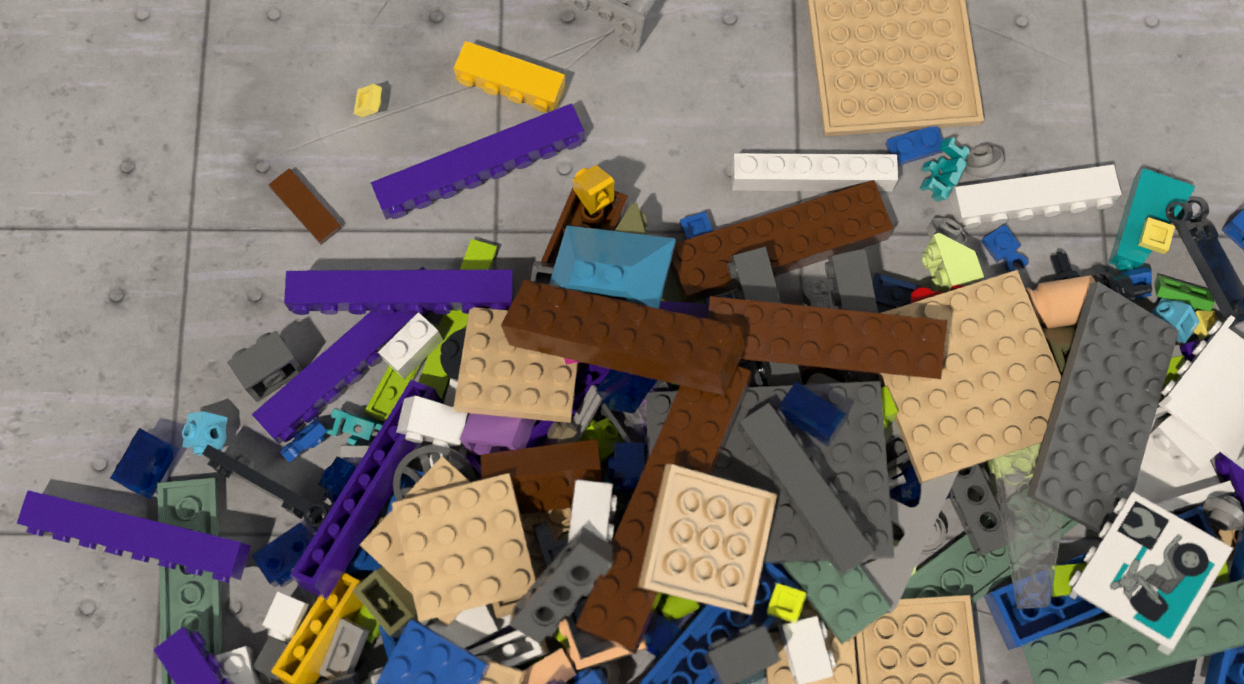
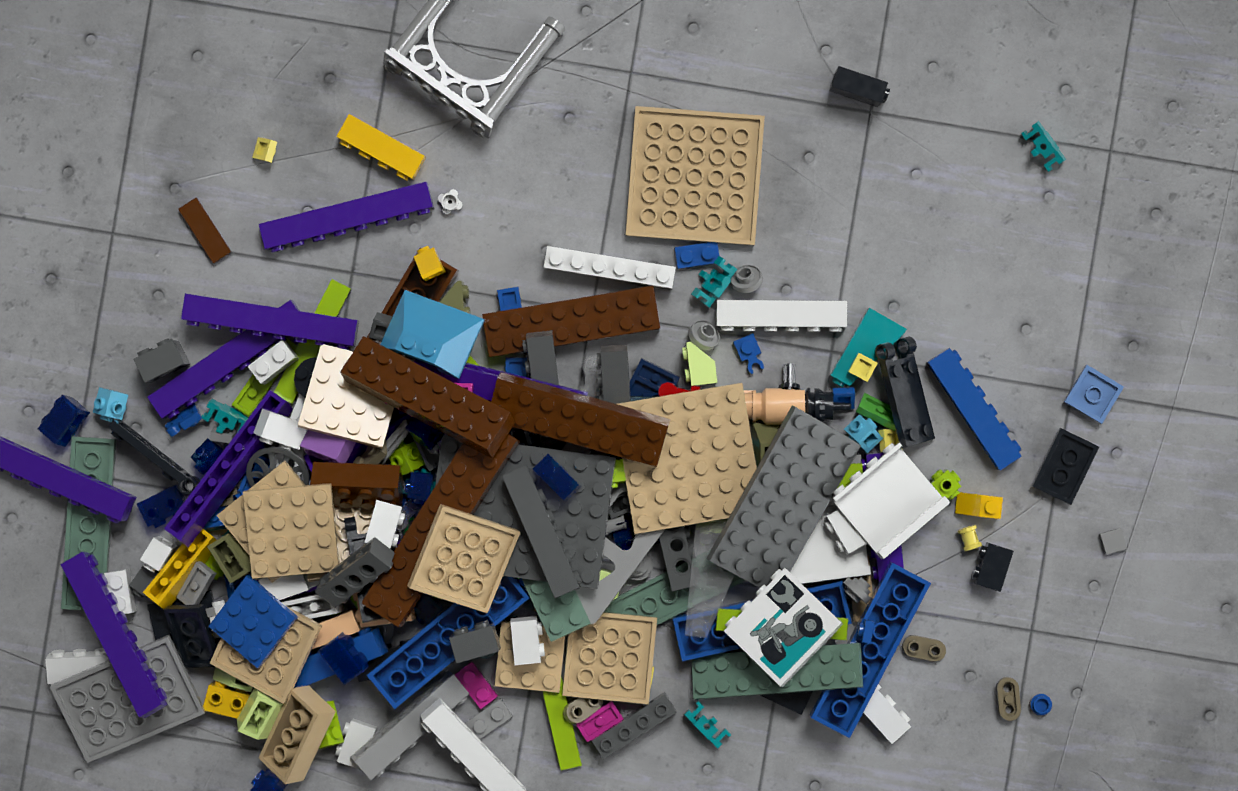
camera: 10 degrees right, 15 degrees up
neon yellow plate [767,583,806,624] -> none
none -> white plate [438,189,463,214]

